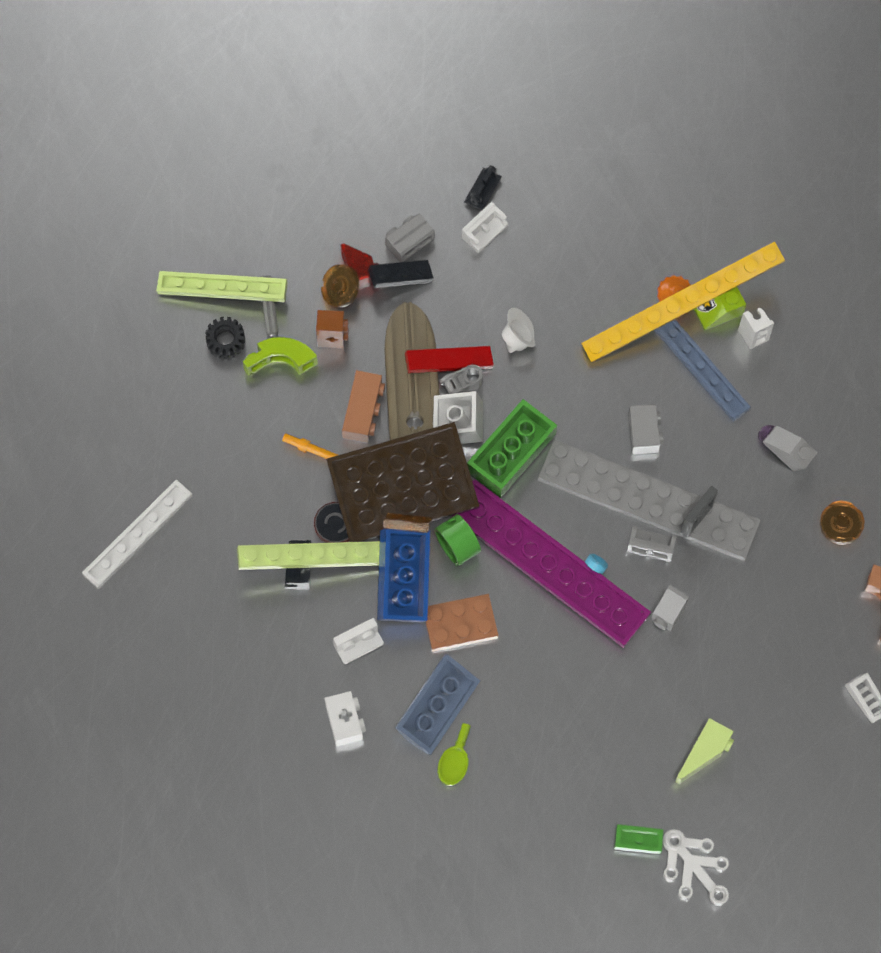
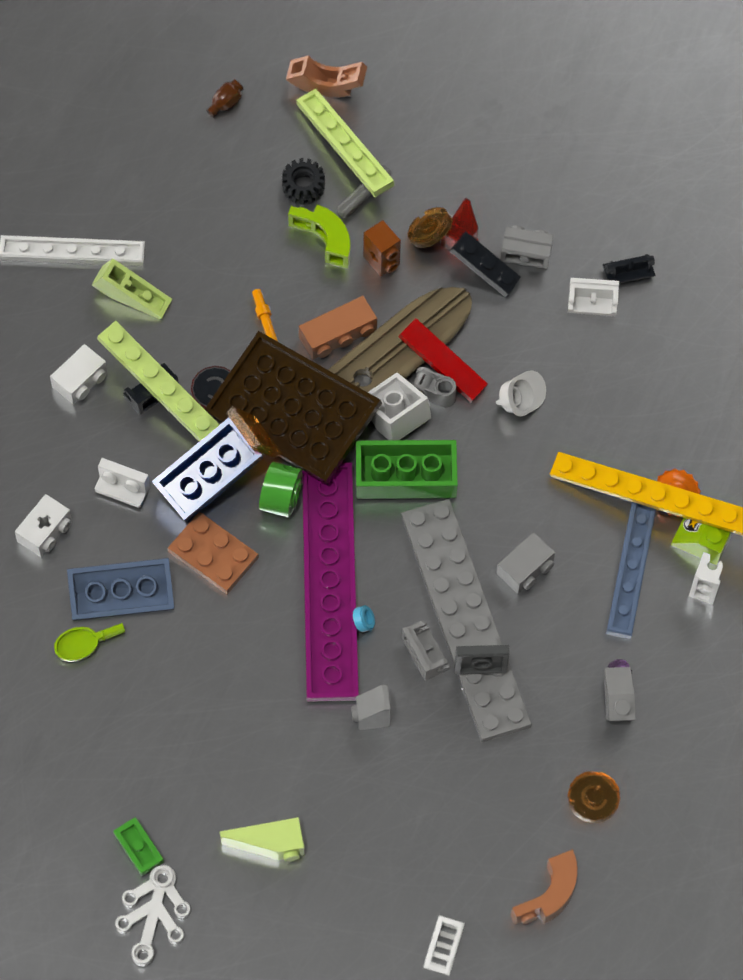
camera: 50 degrees right, 5 degrees down
none -> white brick [50,344,108,405]
none -> yellowish green slope [92,259,172,319]
none -> reddish brown plant [206,79,244,117]
none -> nougat arch [286,55,367,97]

